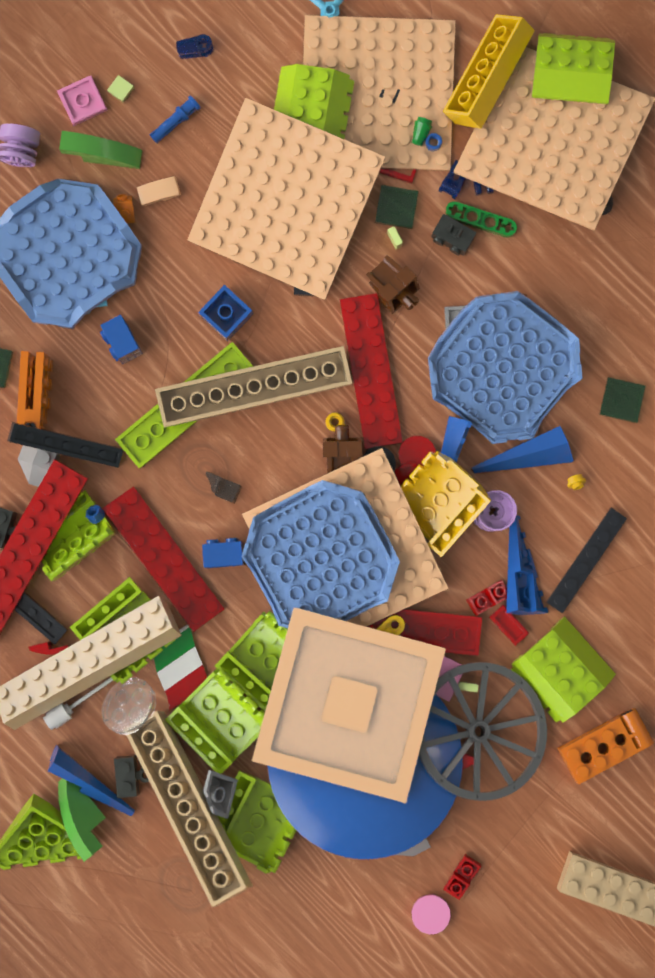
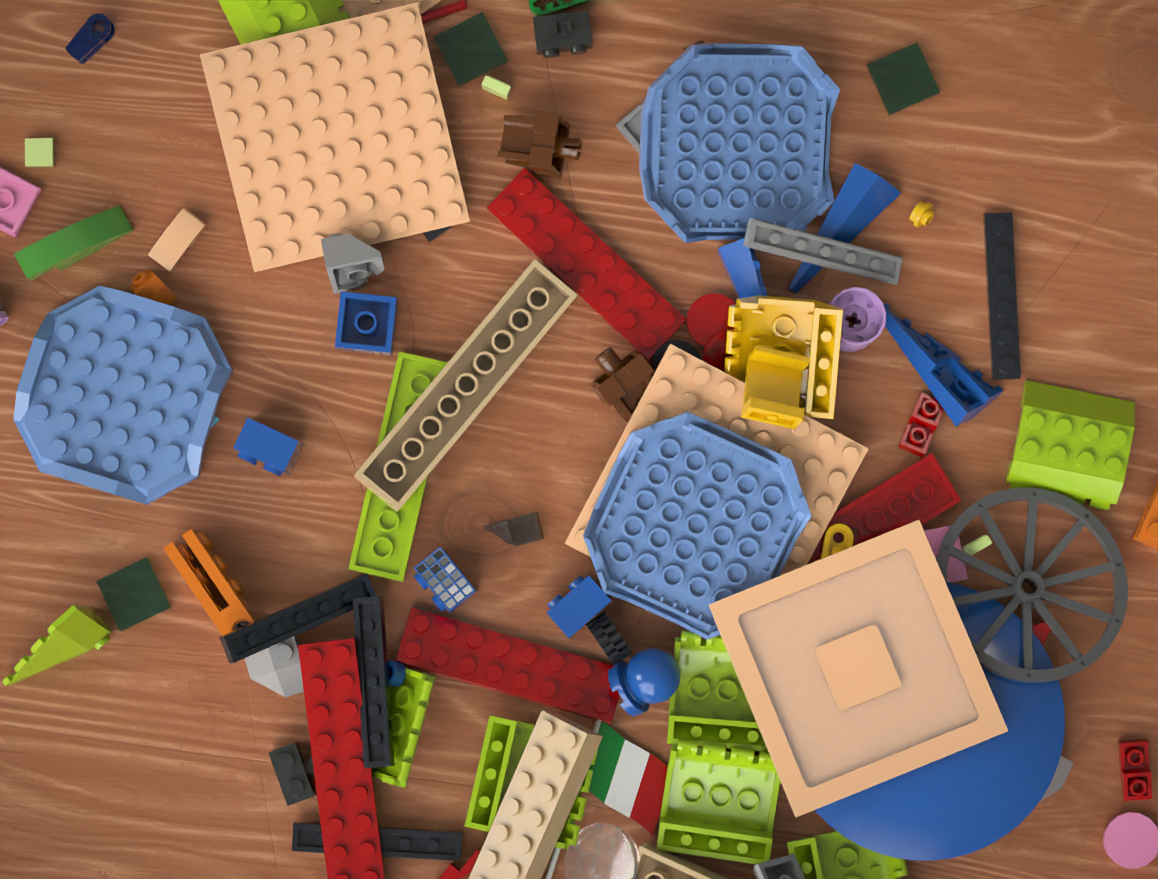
camera: 40 degrees left, 0 degrees up
blue pin [149,95,201,144] -> none
yellow plate [326,413,345,432] -> none
red tile [489,605,529,646] -> none
none -> light grey slope [321,234,385,294]
none -> black plate [353,596,395,768]
none -> brick [414,547,477,613]
none -> black tyre [586,612,633,665]
none -> blue tile [608,648,681,717]
none -> yellow panel [741,345,810,430]
none -> light grey tile [743,218,903,285]

